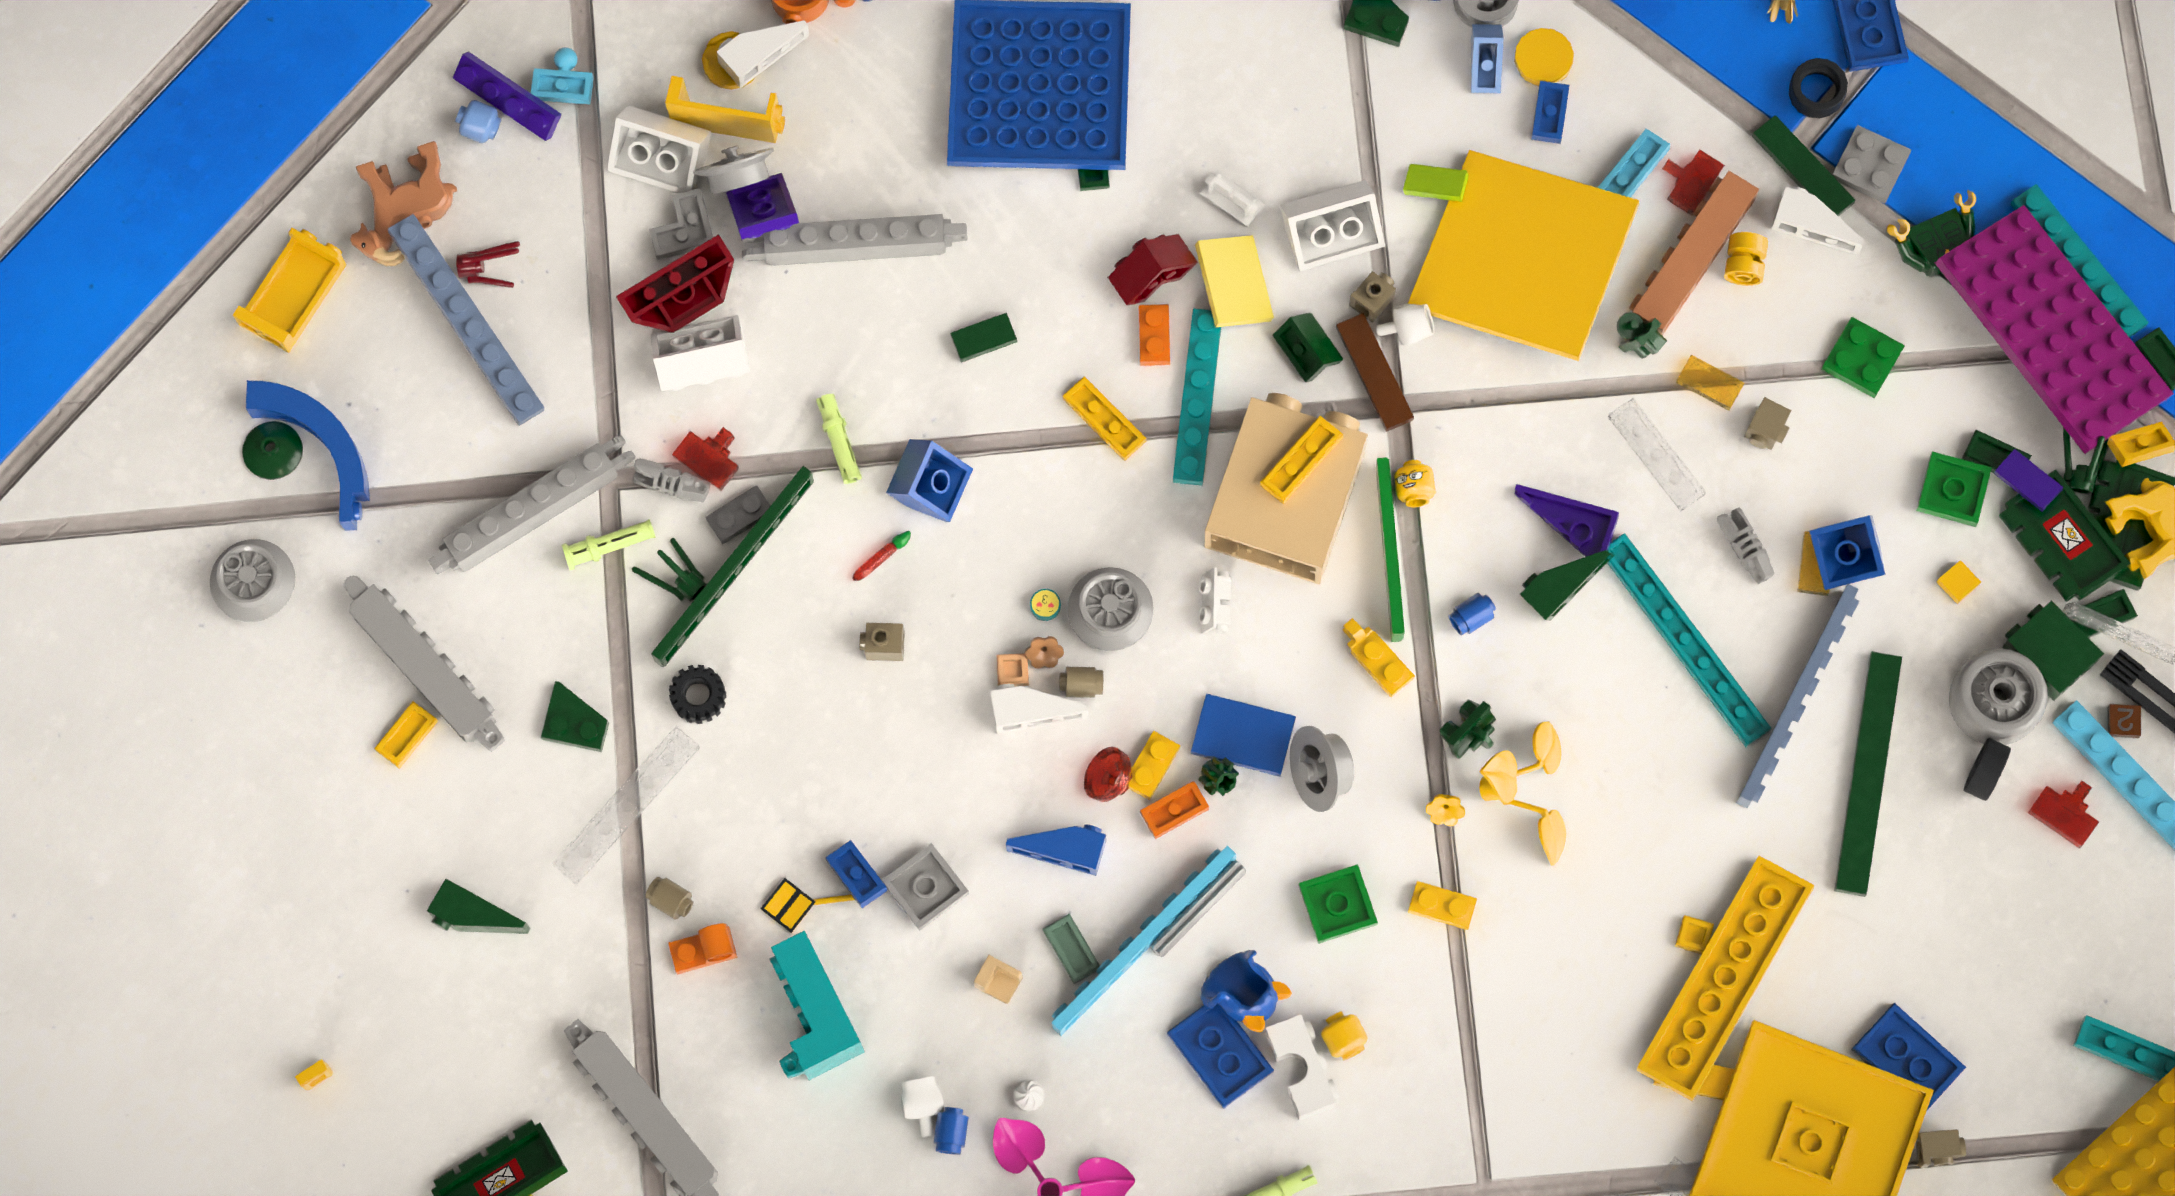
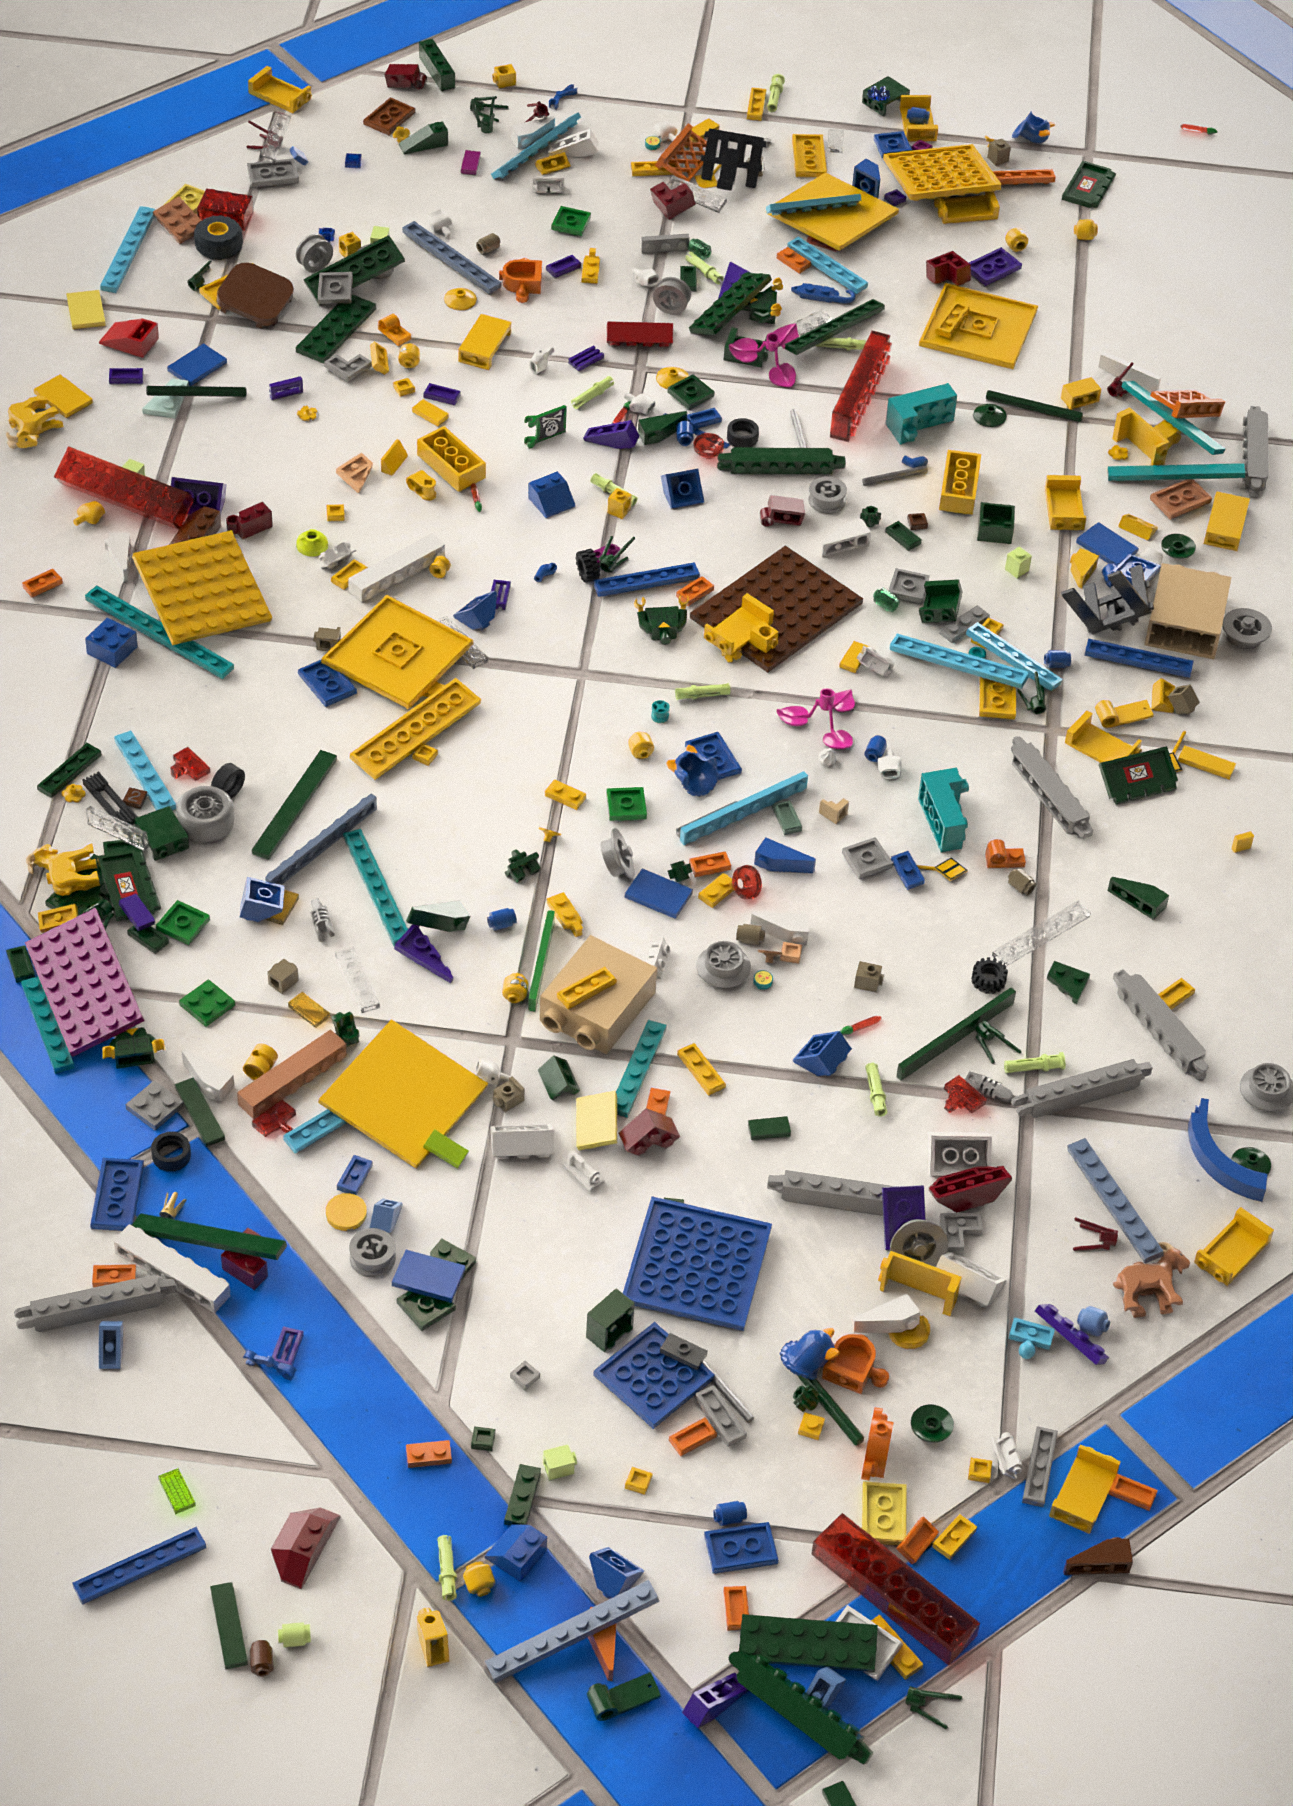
camera: 175 degrees left, 25 degrees down
flat silver plate [706,485,771,544] -> none
white arch [1265,1015,1339,1121] -> none
reddish brown tile [1336,313,1414,432] -> none
yellow plant [1479,721,1566,866] -> none
yellow tile [1936,560,1981,604] -> none
none -> teal wheel [651,700,670,723]

